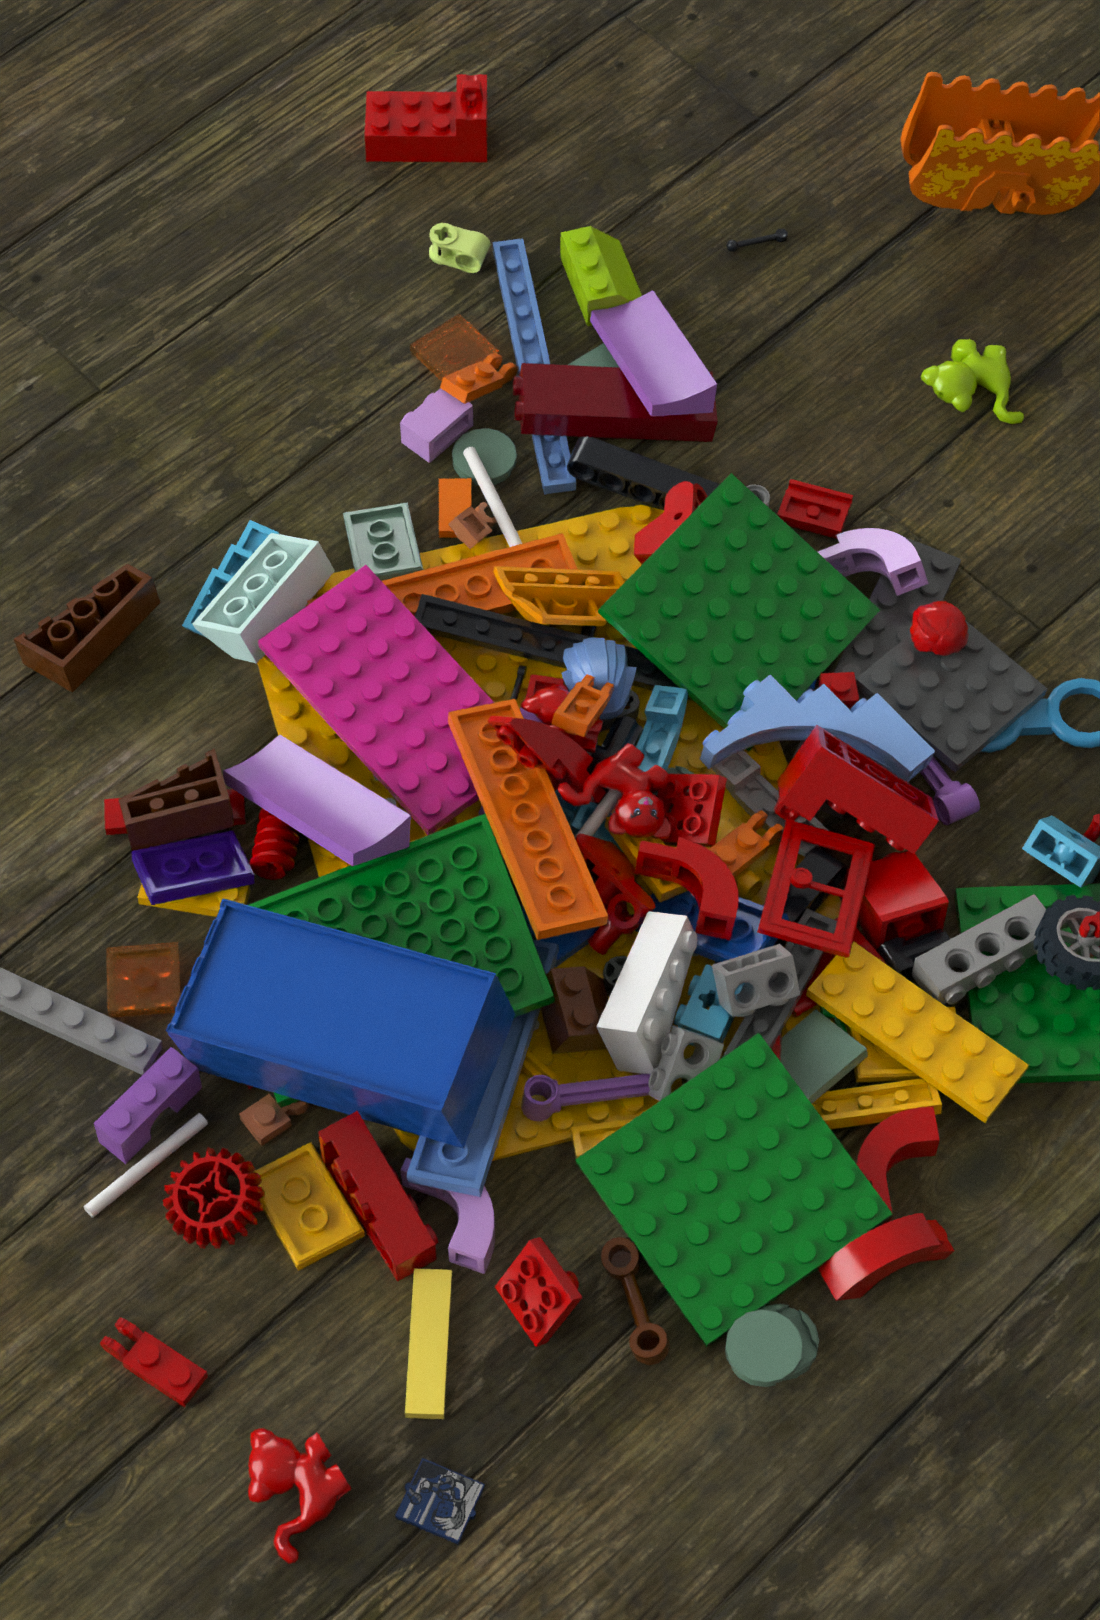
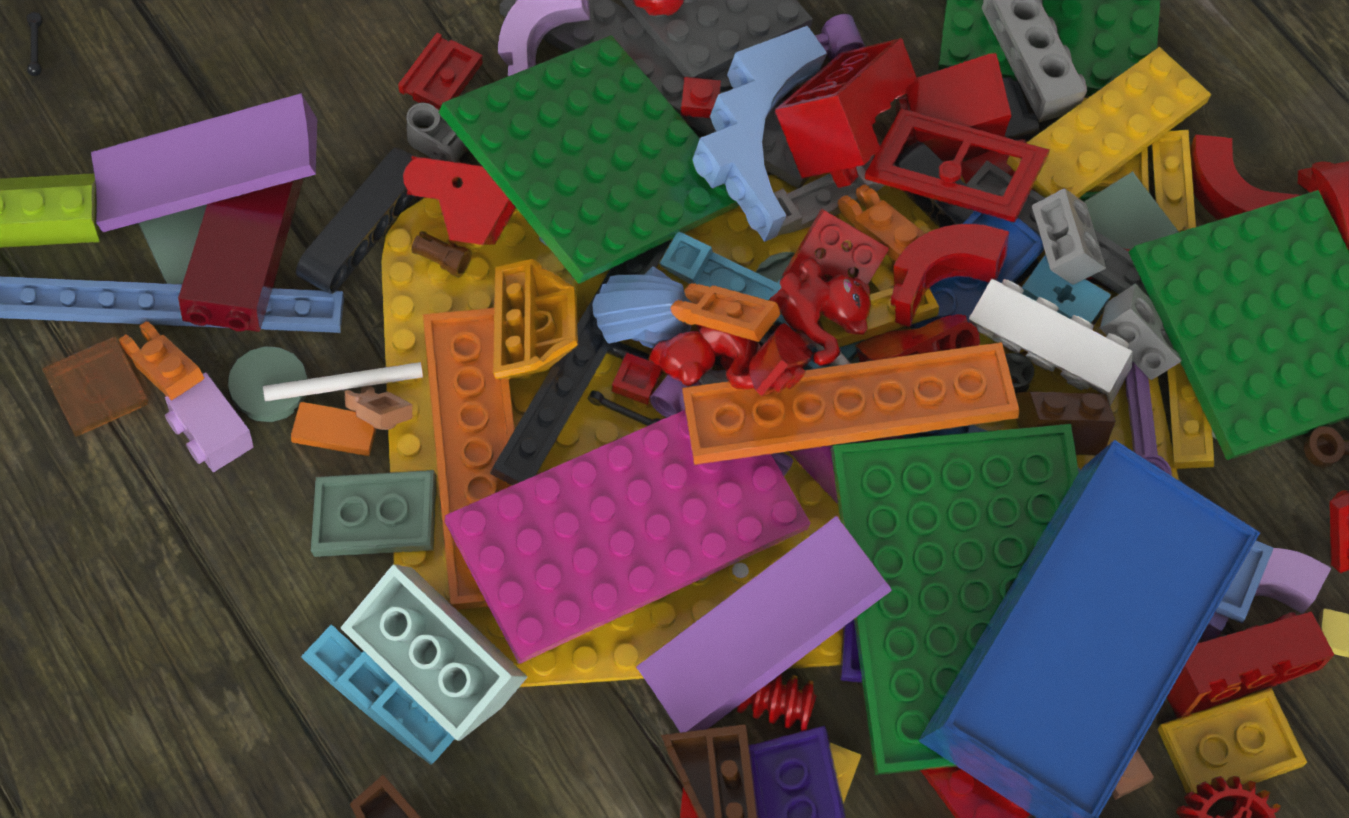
camera: 85 degrees left, 5 degrees up
none -> reddish brown pin [411,230,472,278]

